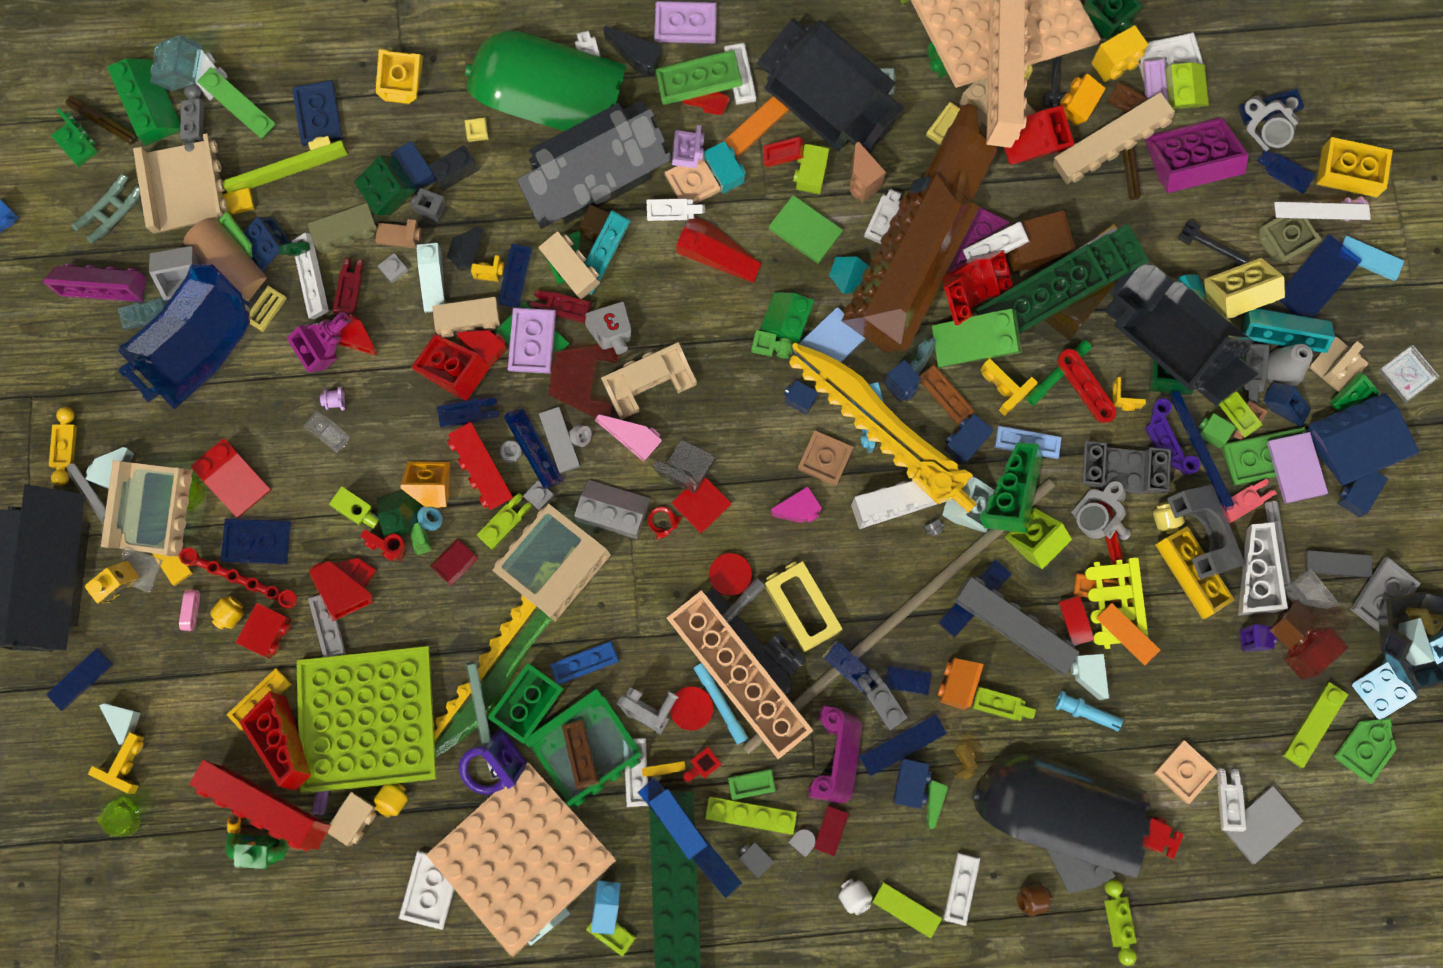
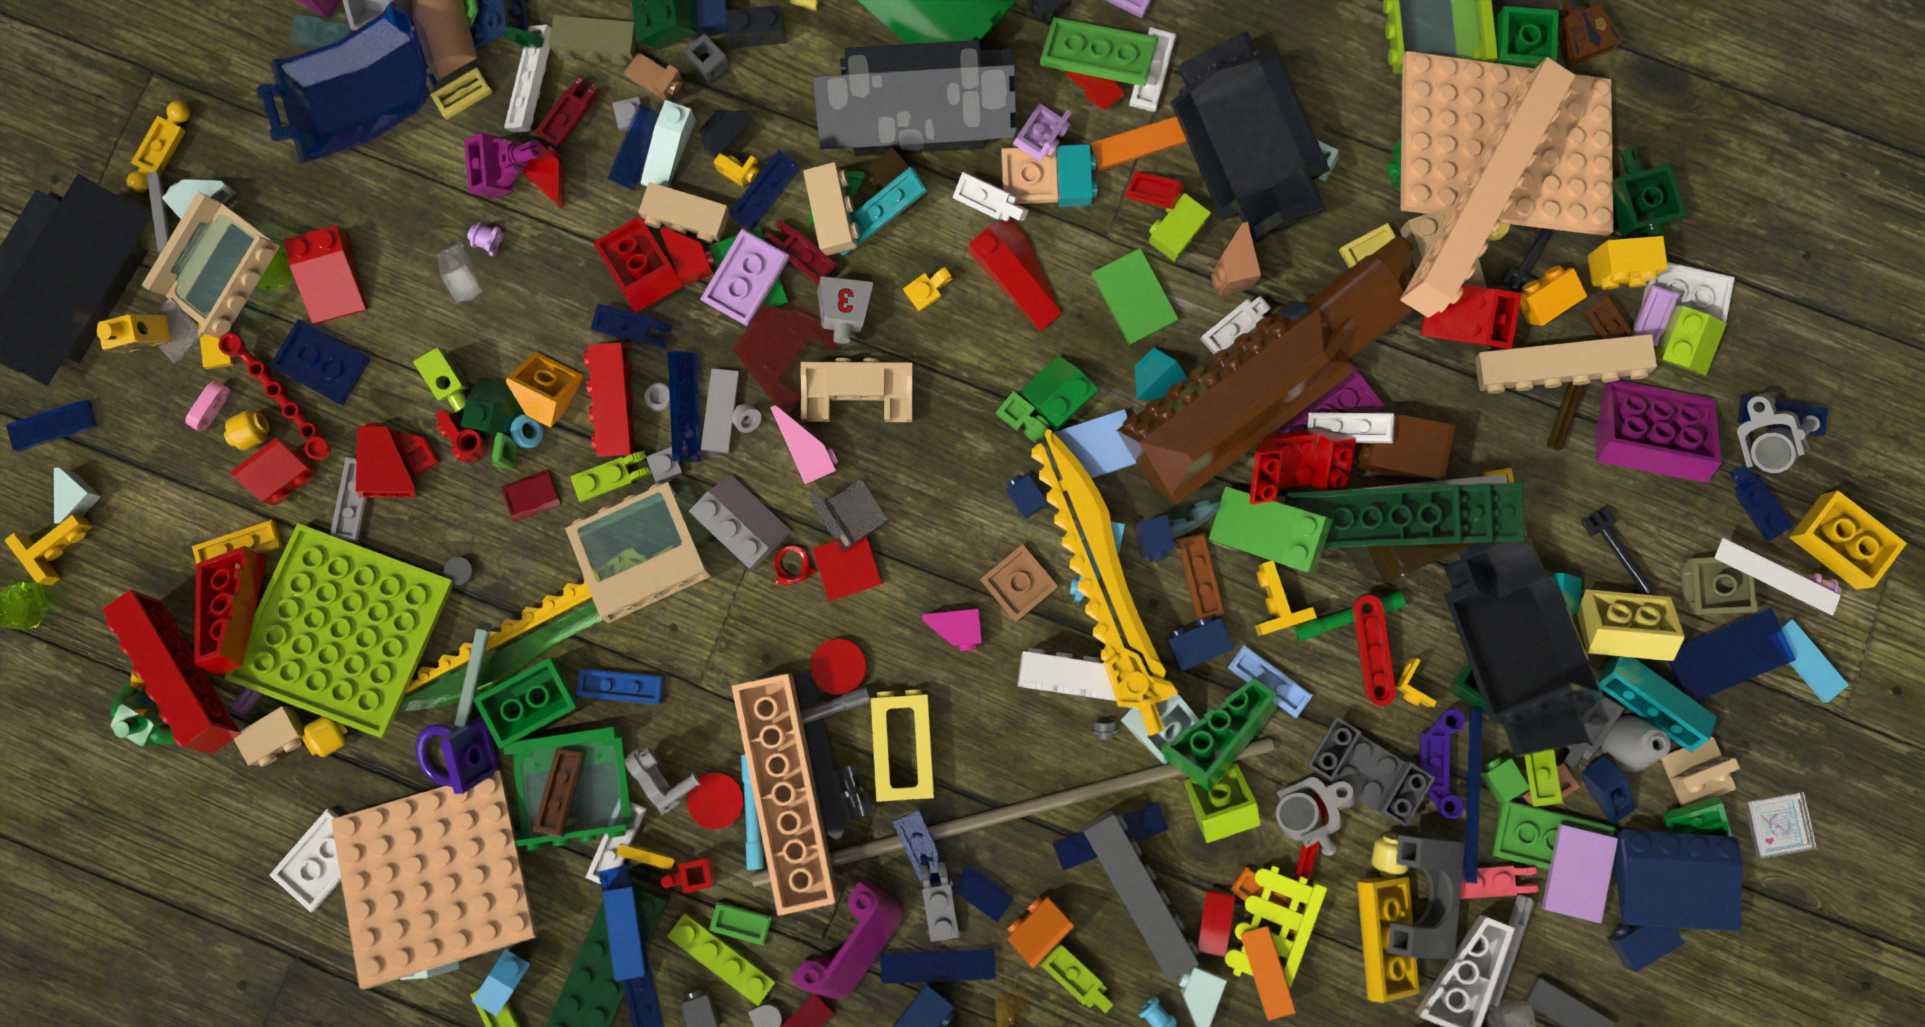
camera: 30 degrees right, 5 degrees up
none -> dark grey tile [444,557,474,585]
none -> clear blue tile [607,104,660,191]
none -> yellow plate [903,267,952,313]

